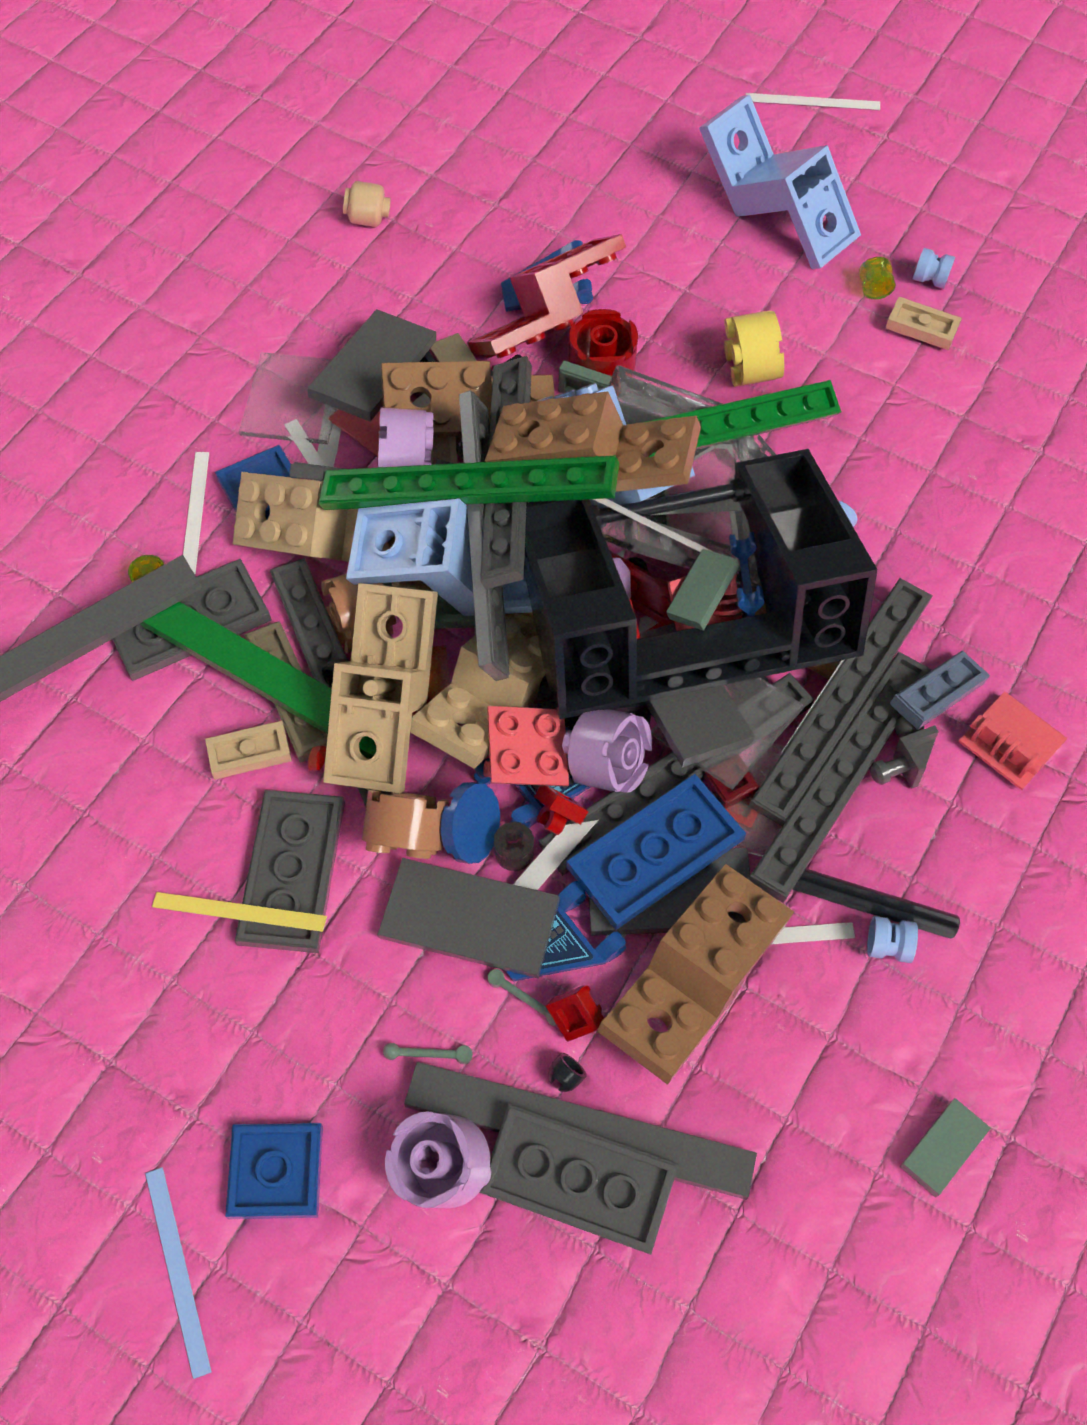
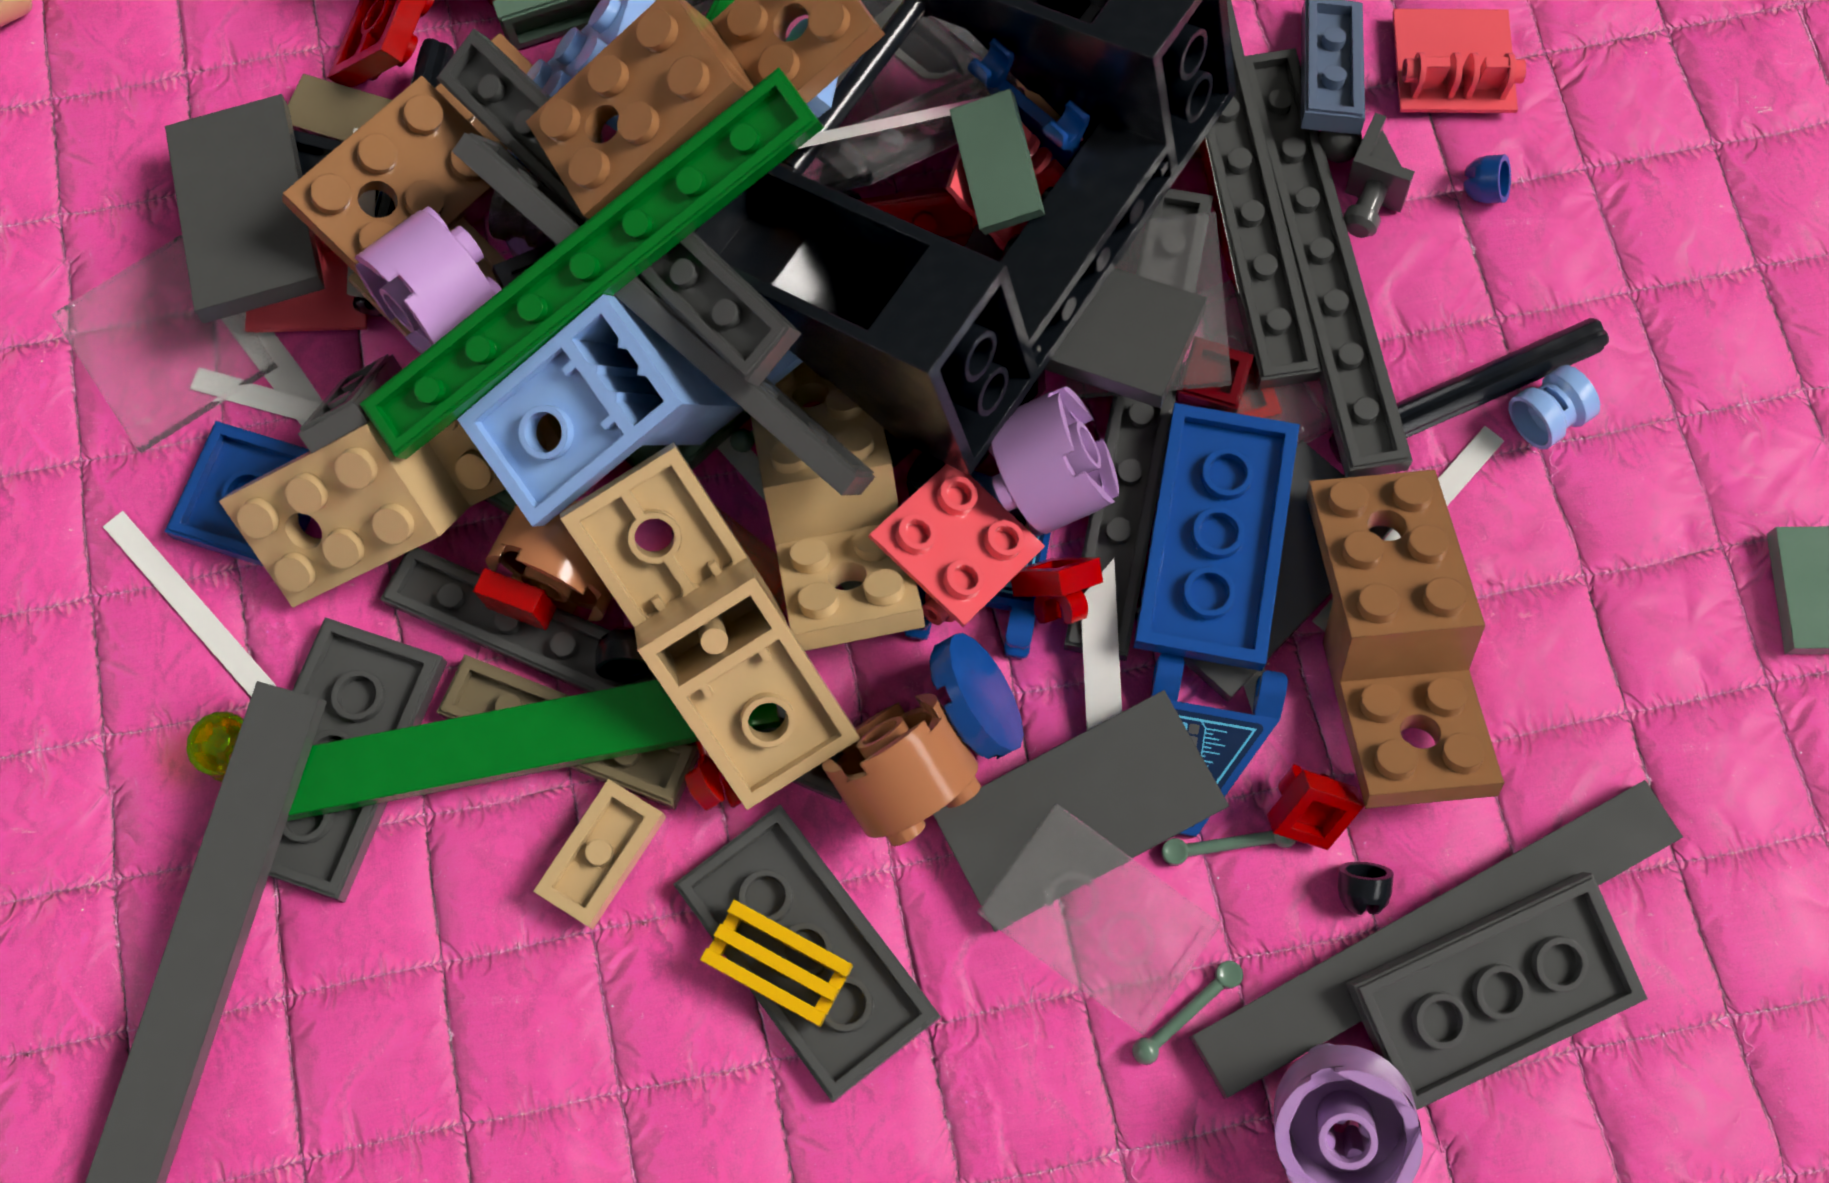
camera: 40 degrees left, 10 degrees up
light yellow sticker [152,892,327,932] -> none
clear smoke wheel [494,822,534,871] -> none
none -> red tile [473,568,556,631]
none -> yellow tile [700,900,853,1027]
none -> clear tile [977,803,1221,1035]
none -> blue hinge [1463,154,1511,204]

